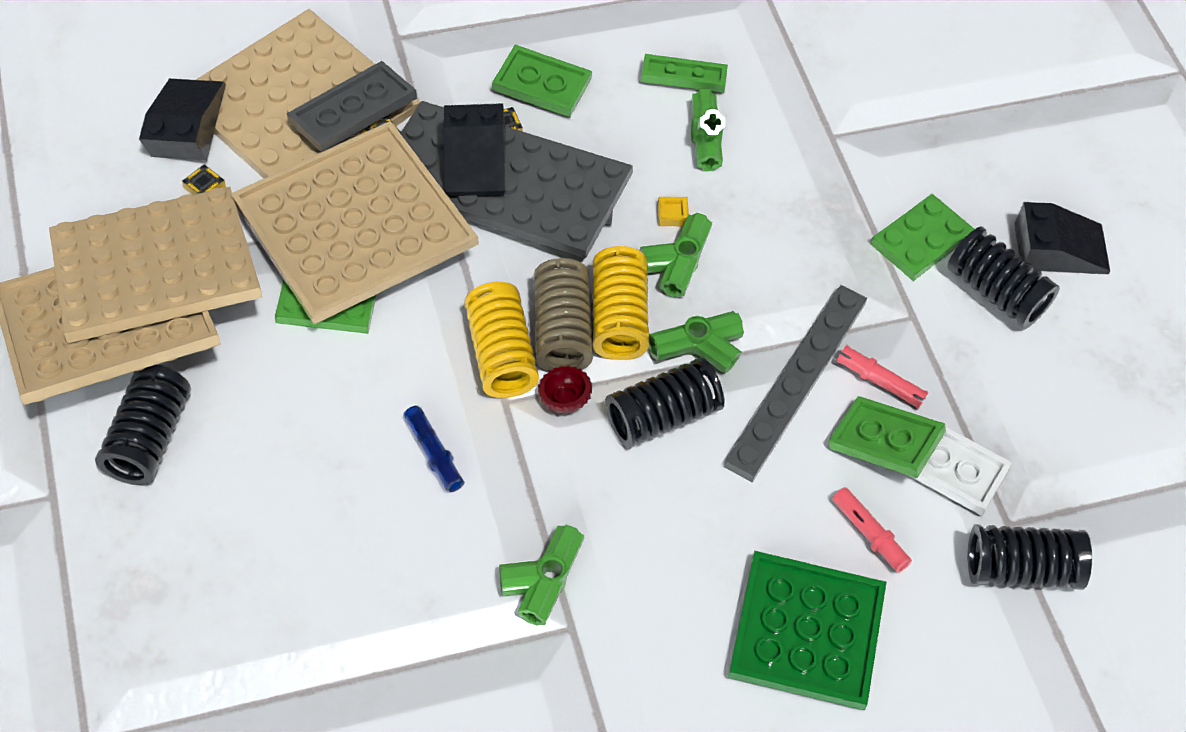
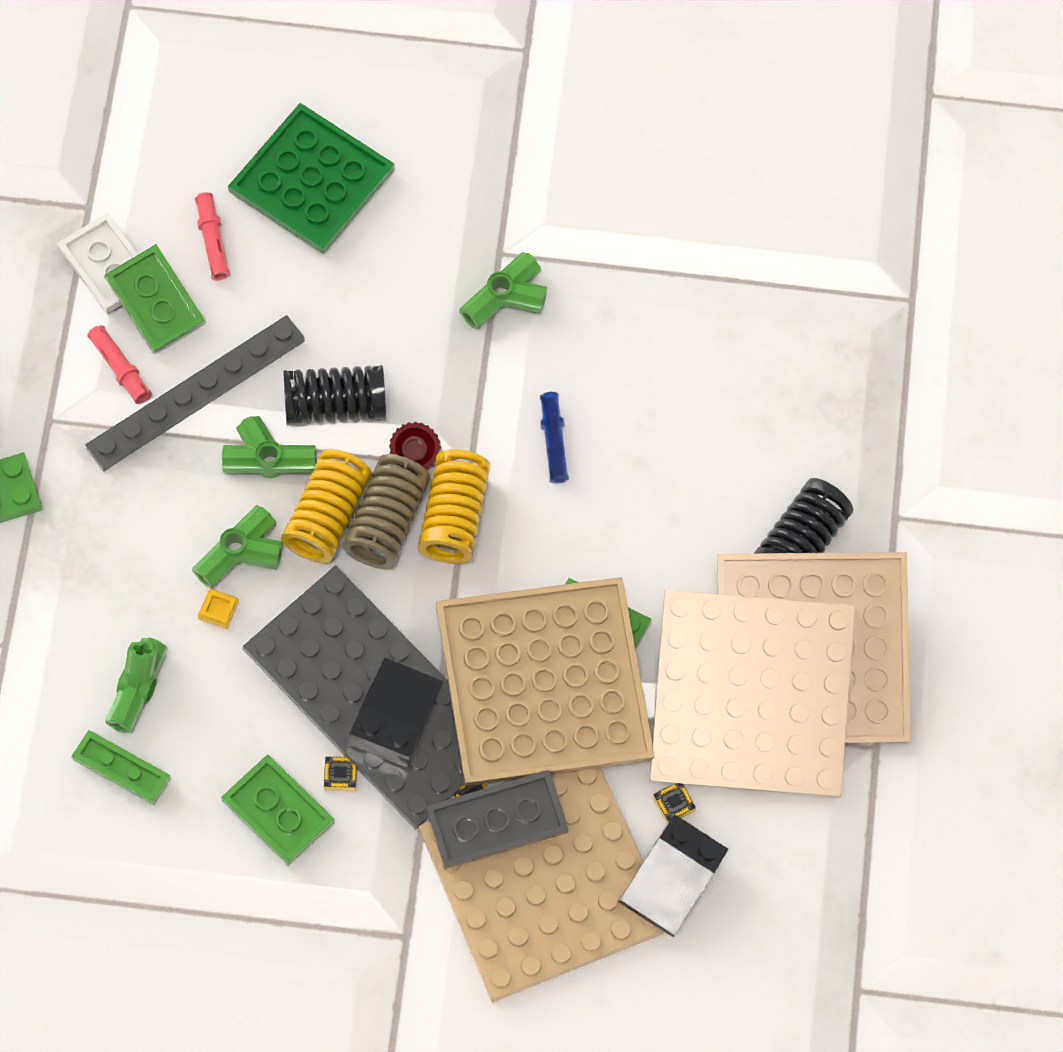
camera: 155 degrees left, 10 degrees up
black piece [967,524,1092,590] -> none

